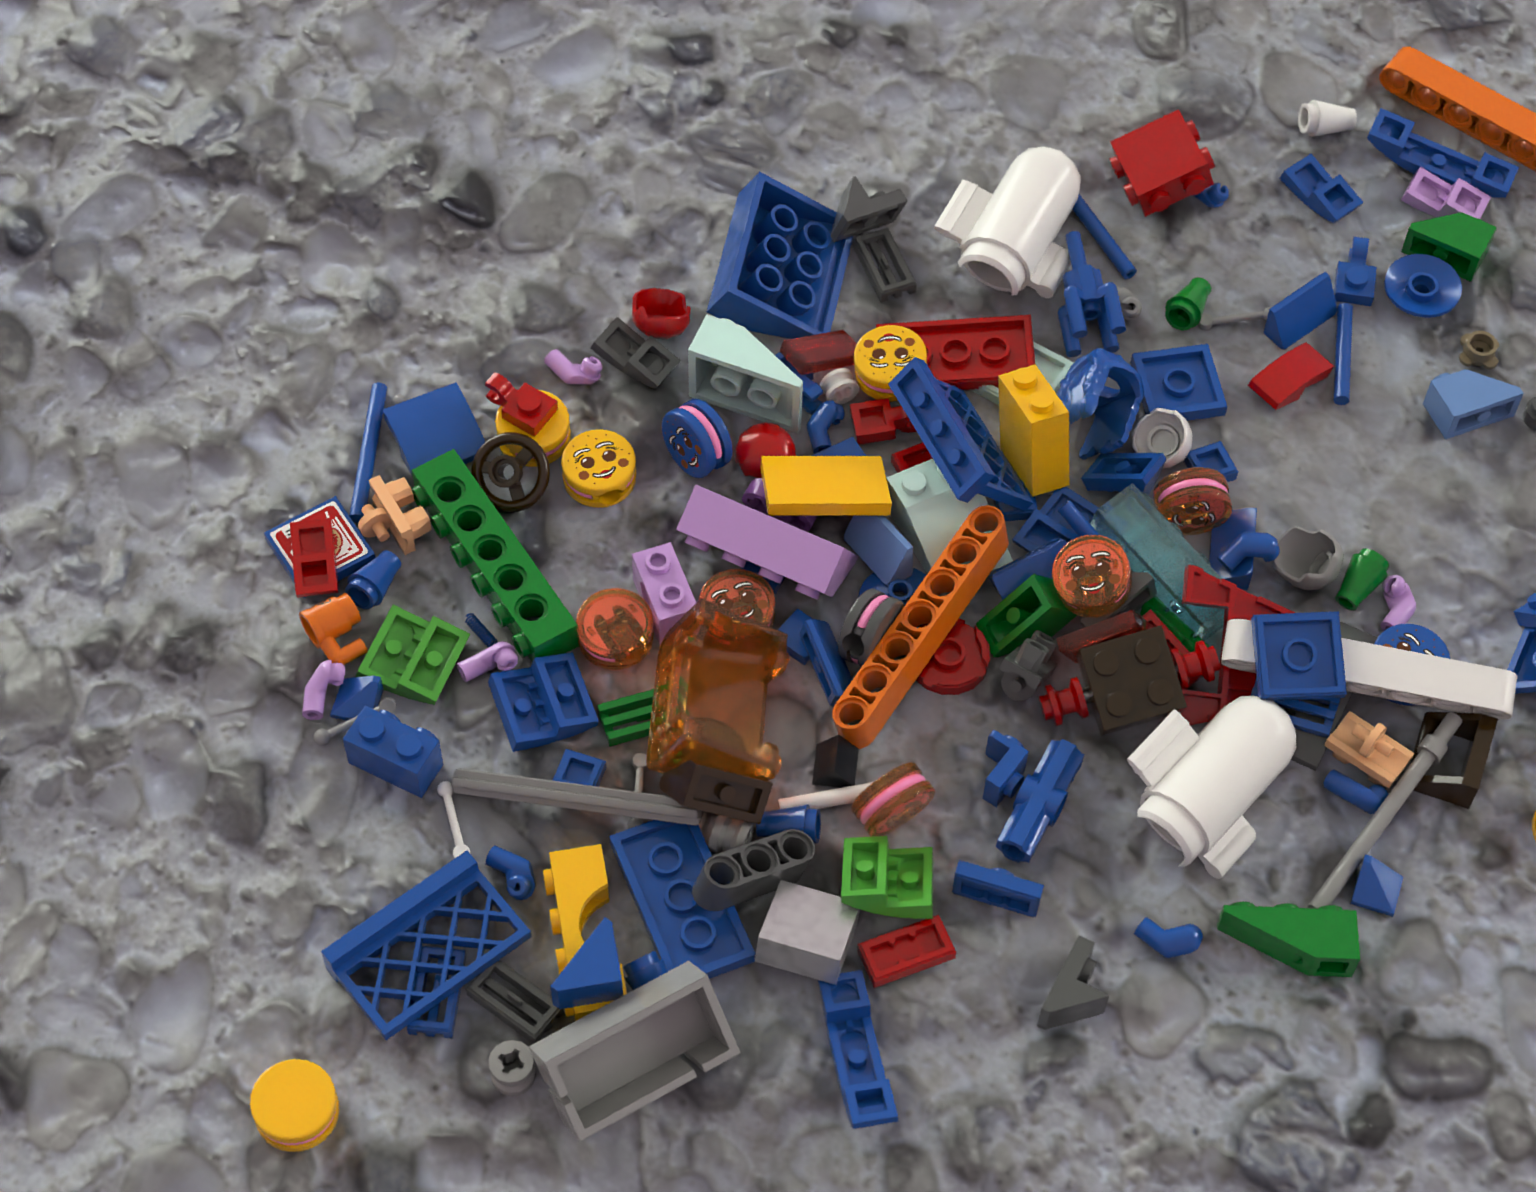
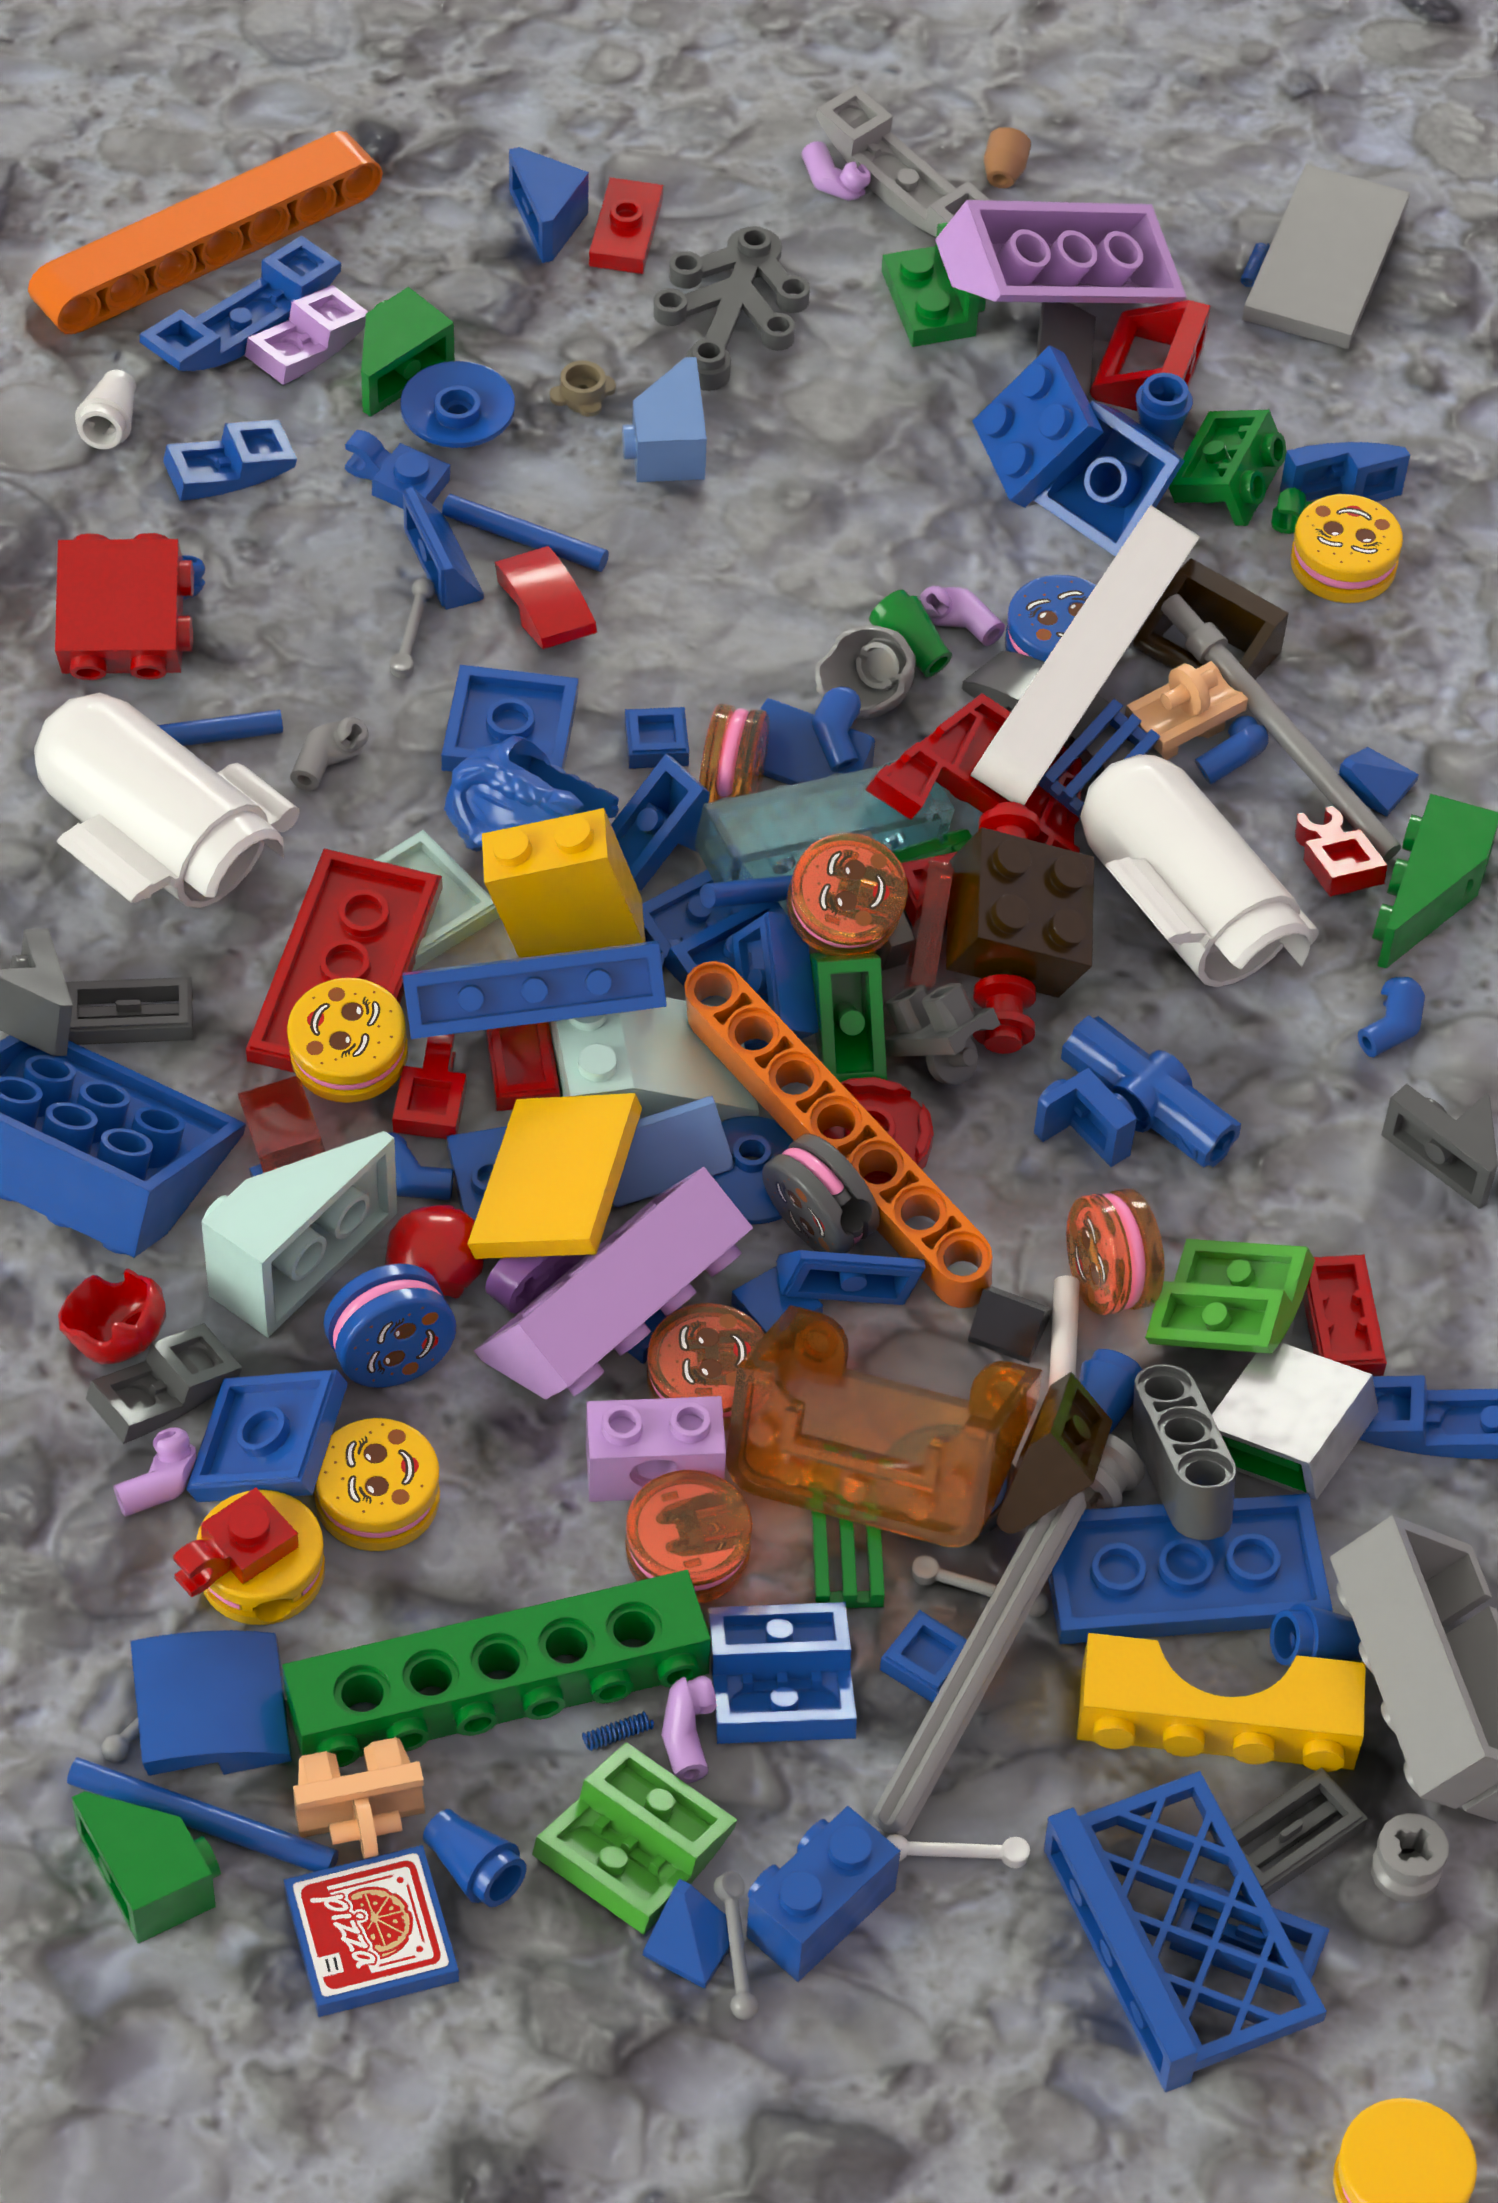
camera: 75 degrees left, 5 degrees down
red slope [290,518,338,598] -> none
orange piece [299,593,368,665] -> none
lavender arm [302,660,345,720] -> none
dark brown piece [471,432,550,513] -> none
blue arm [485,845,536,900] -> none
blue slope [550,917,623,1009] -> none
white bush [819,368,859,405] -> none
blue plate [952,860,1044,917] -> none
blue plant [1058,231,1126,357] -> none
white hair [1132,408,1193,469] -> none
green cone [1165,277,1211,330] -> none
blue tile [1251,611,1347,701] -> none
none -> green slope [72,1791,221,1944]
none -> blue plate [186,1370,348,1502]
none -> red plate [1295,806,1387,897]

